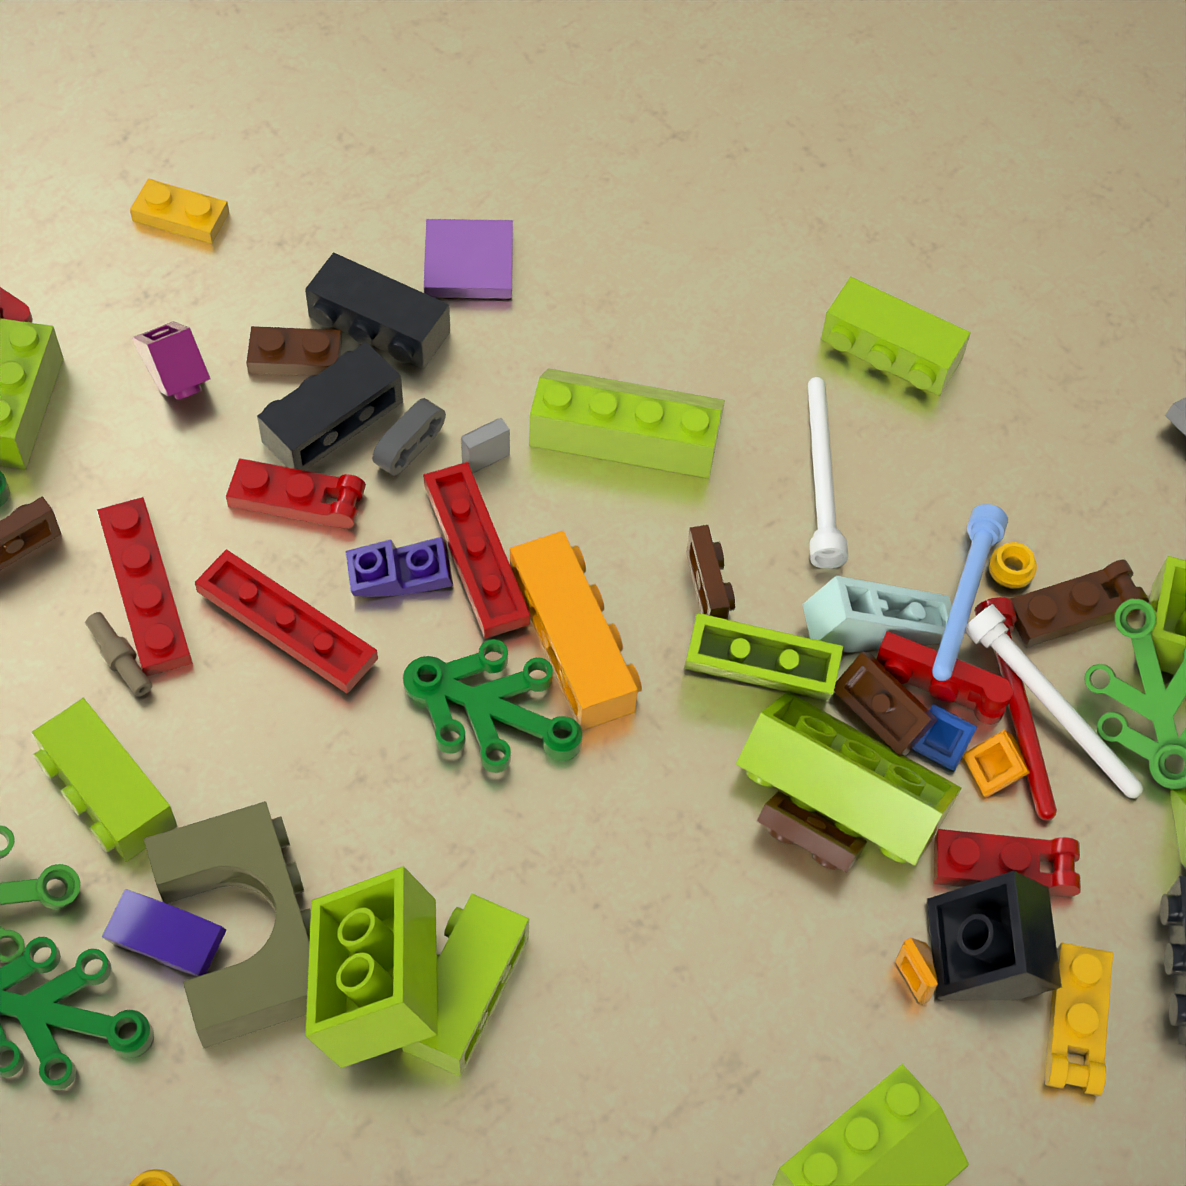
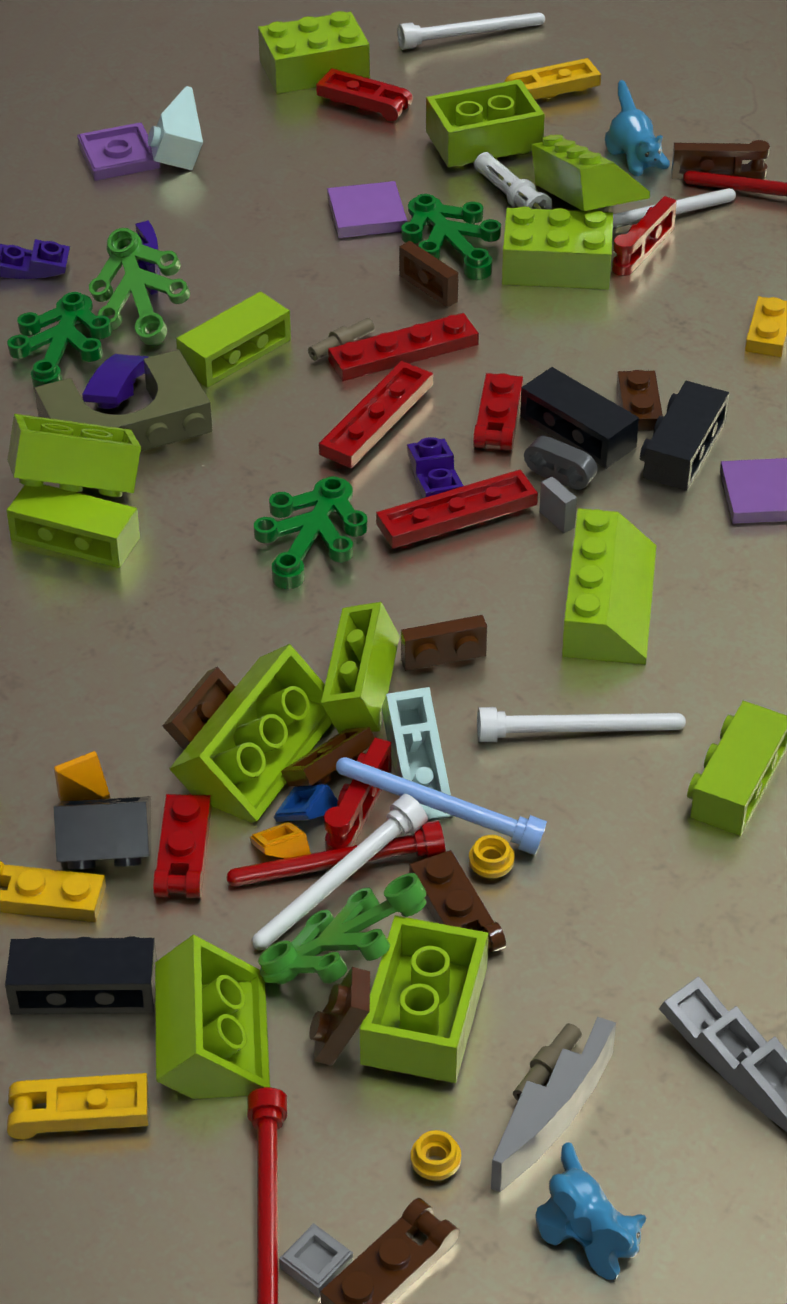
camera: 90 degrees right, 15 degrees down
magenta slope [132,321,211,399] -> none
light orange brick [510,530,642,731] -> none

